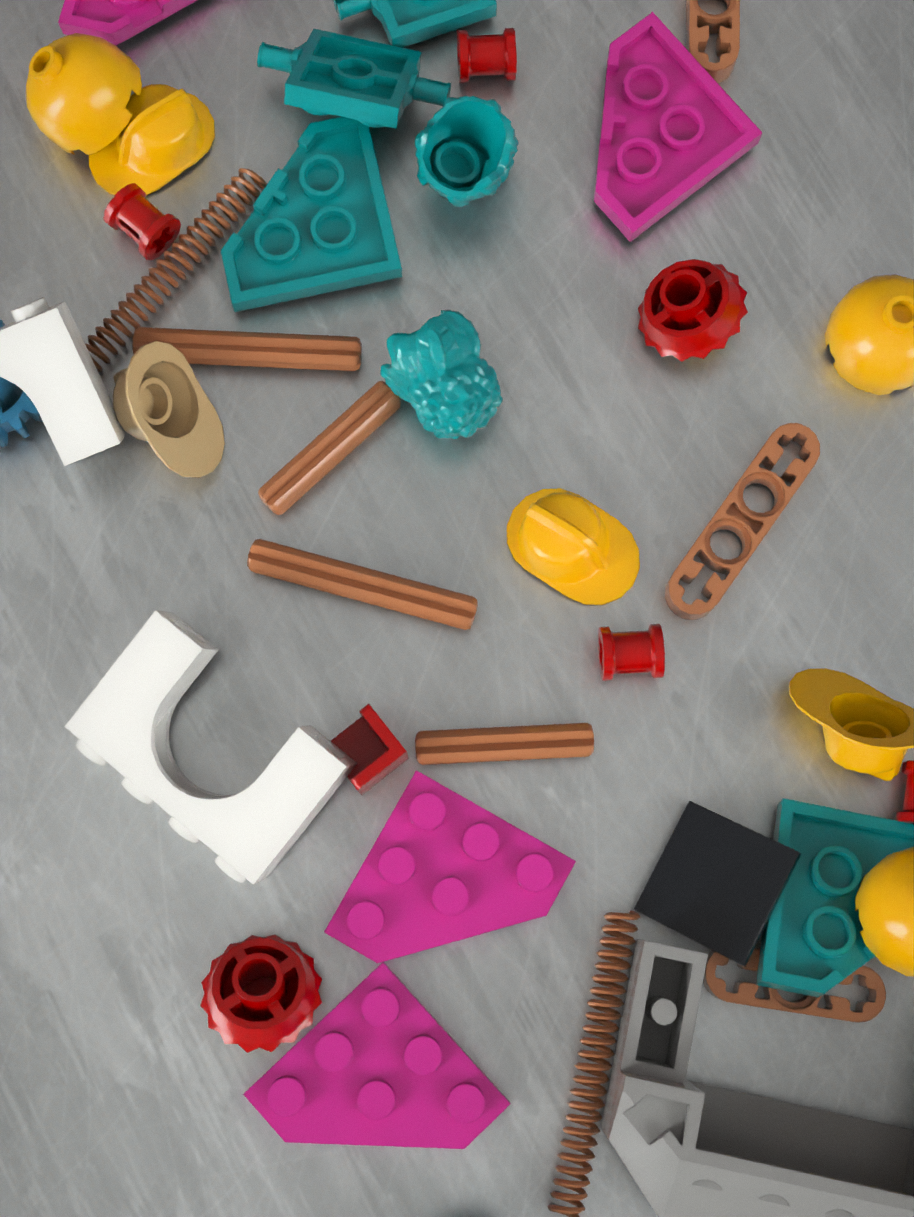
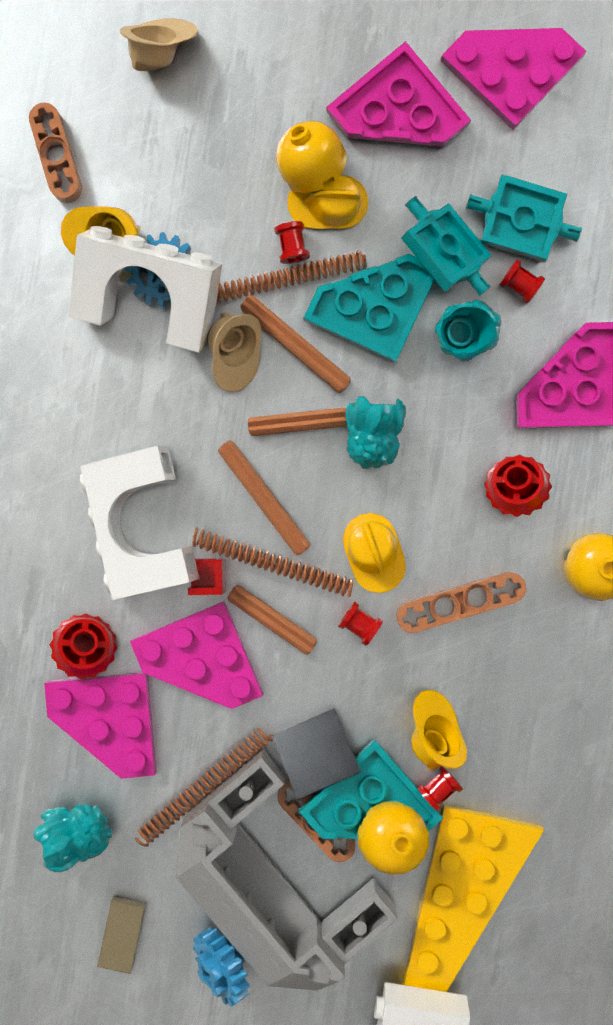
camera: 35 degrees right, 10 degrees up
none -> nougat piece [192,527,353,597]

